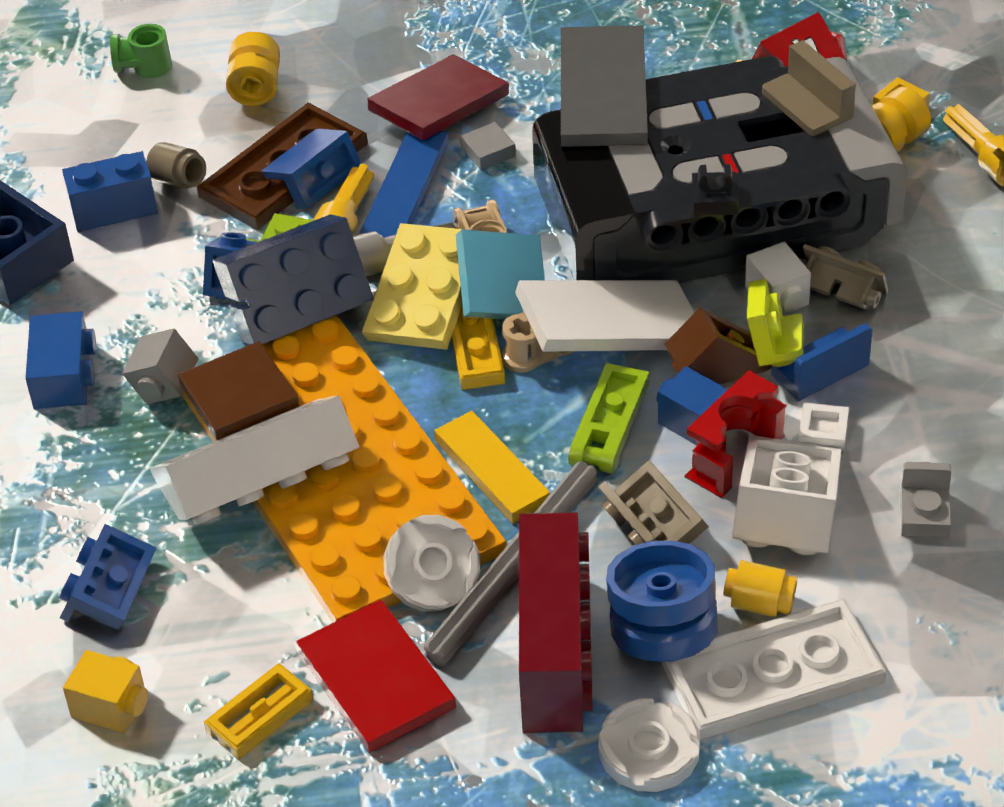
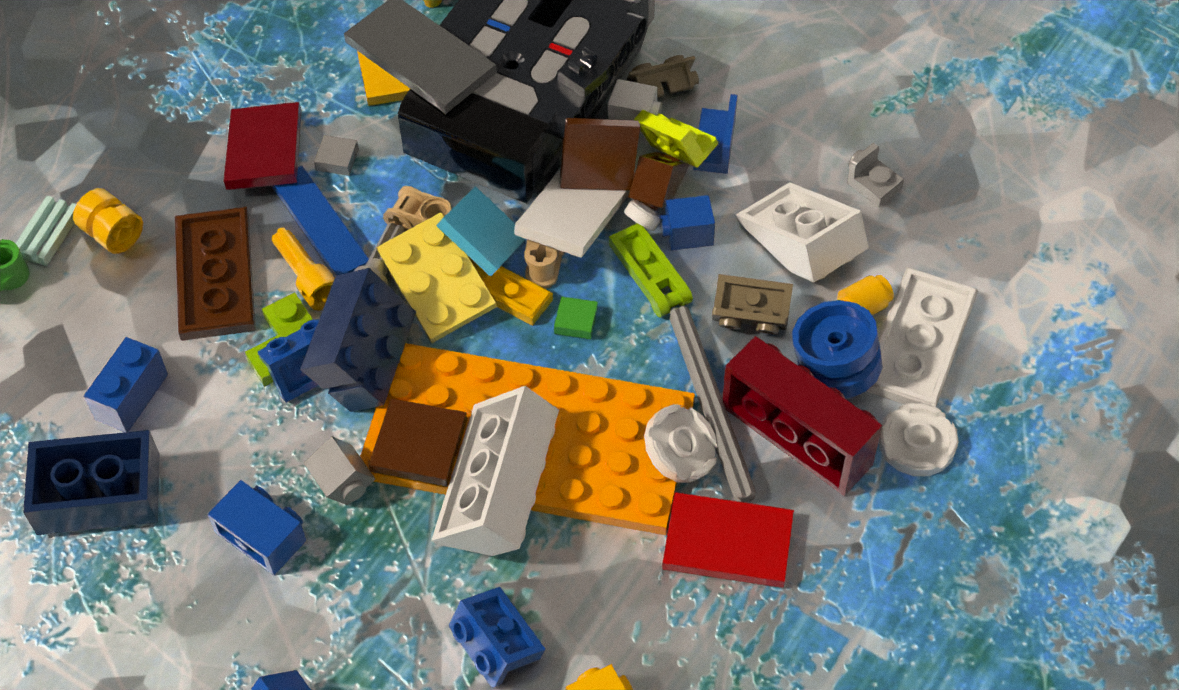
camera: 50 degrees left, 10 degrees up
dark tan brick [146,142,207,189] -> none
yellow tile [203,663,314,760] -> none
blue panel [262,129,362,209] -> none
yellow tile [434,410,550,524] -> none
red piece [684,370,787,499] -> none
white tile [799,403,849,453] -> none
none -> light aqua tile [16,196,76,267]
none -> bright green tile [554,296,598,339]
none -> reddish brown tile [559,118,640,190]
none -> white tile [624,200,661,231]

